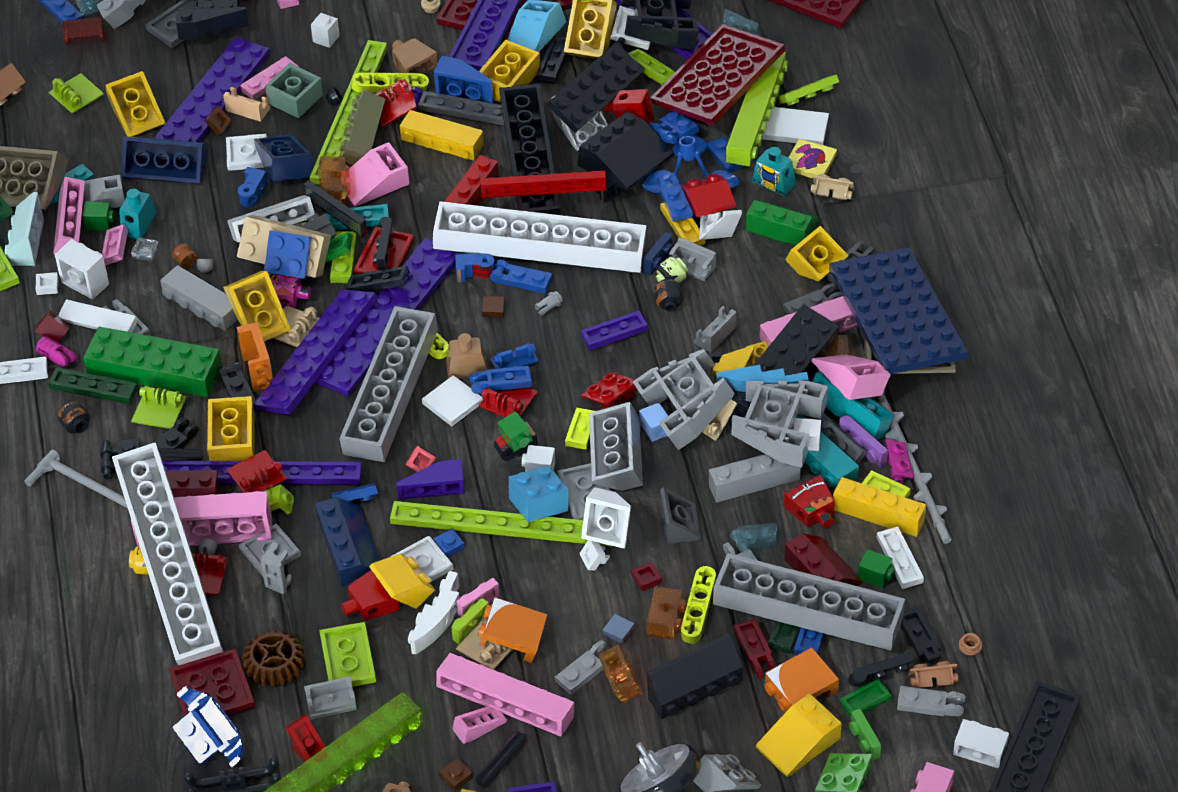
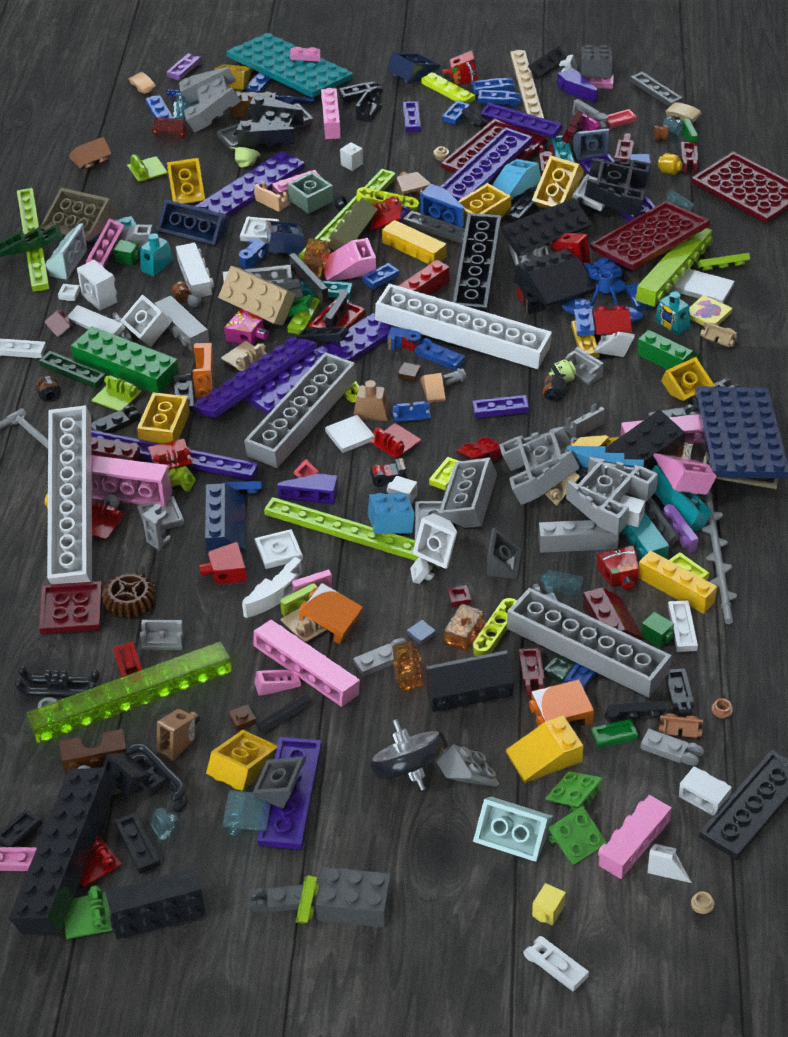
camera: 15 degrees right, 5 degrees down
dark pink hinge [36,336,77,367] -> none
bright pink plate [102,224,128,265] -> none
clear plate [131,237,159,261] -> none
black axle [139,447,203,461] -> none
plate [173,686,244,767] -> none
reddish brown plate [204,106,231,135] -> none
yellow slope [223,271,291,341] -> none
blue plate [264,230,312,279] -> none
lime plate [319,622,376,687] -> none
yellow slope [369,554,435,609] -> none
blue plate [433,529,465,558] -> none
blue hinge [469,366,532,394] -> none
red plate [481,171,606,198] -> none
green brick [497,411,533,452] -> none
lime plate [628,49,675,85] -> none
light blue panel [639,403,668,442] -> none
dark blue plate [643,232,674,275] -> none
bright green plate [849,709,881,761] -> none
dark pink hinge [885,439,914,484] -> none
none -> white brick [120,294,173,347]
none -> white brick [176,243,214,297]
none -> yellowish green piece [230,147,260,168]
none -> blue plate [362,263,399,289]
none -> light nougat slope [420,373,445,403]

